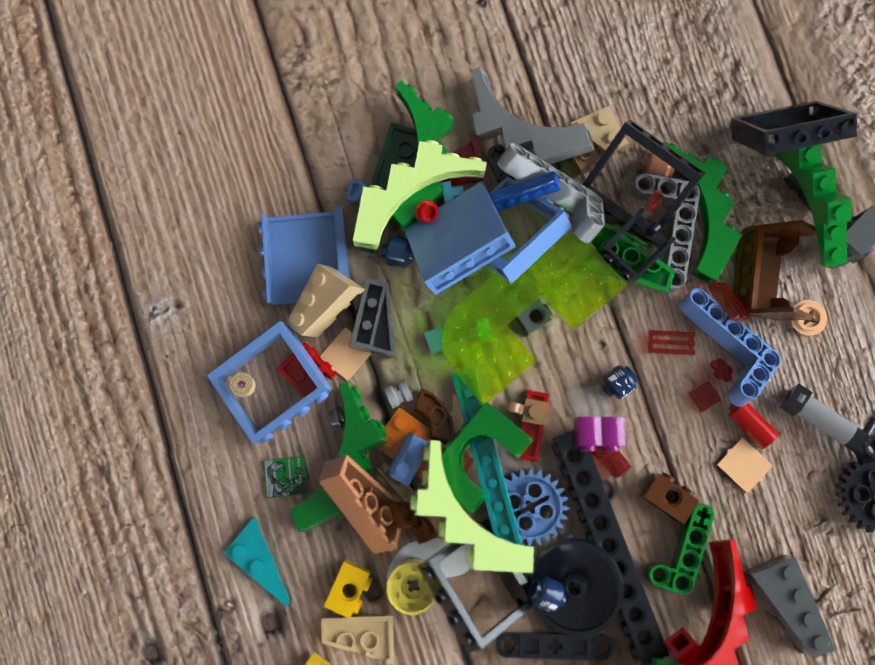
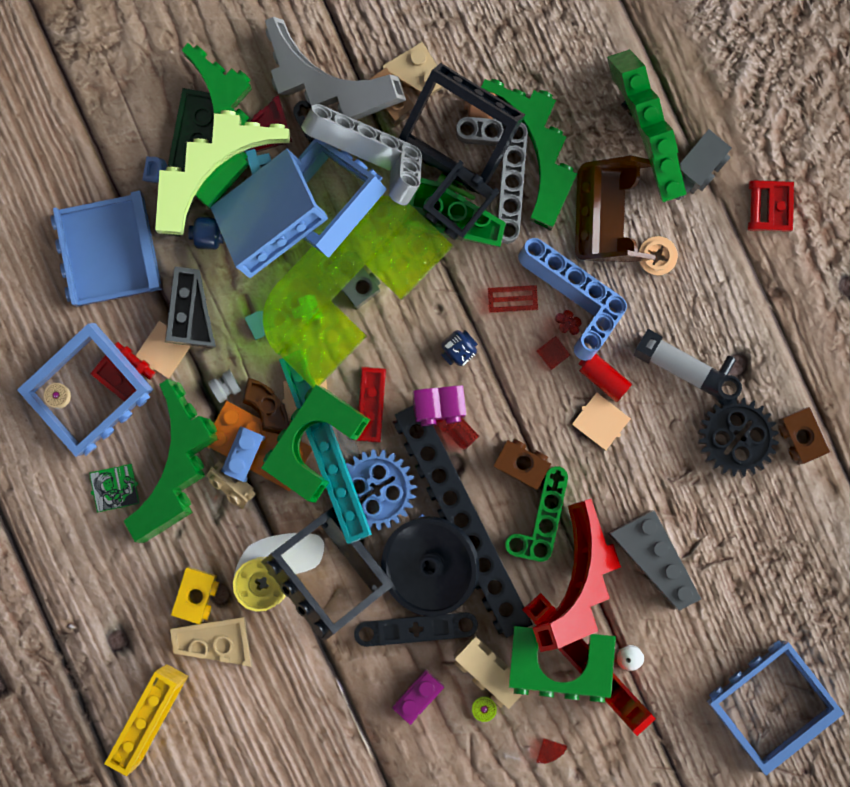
camera: 10 degrees left, 5 degrees up
teal wing [224,517,290,606] -> none
tan wedge [286,264,365,338] -> none
nougat wedge [319,455,401,554] -> none
dark grey plate [329,406,345,429] -> none
reddish brown tile [389,502,438,545] -> none
yellowish green arch [410,441,533,573] -> none
red plate [415,200,438,223] -> none
blue piece [489,171,561,212] -> none
medium nougat plate [506,398,549,426] -> none
dark blue head [529,576,566,612] -> none
clear piece [566,383,613,426] -> none
clear red tile [644,190,664,214] -> none
clear red tile [708,281,751,322] -> none
black window [731,101,857,155] -> none

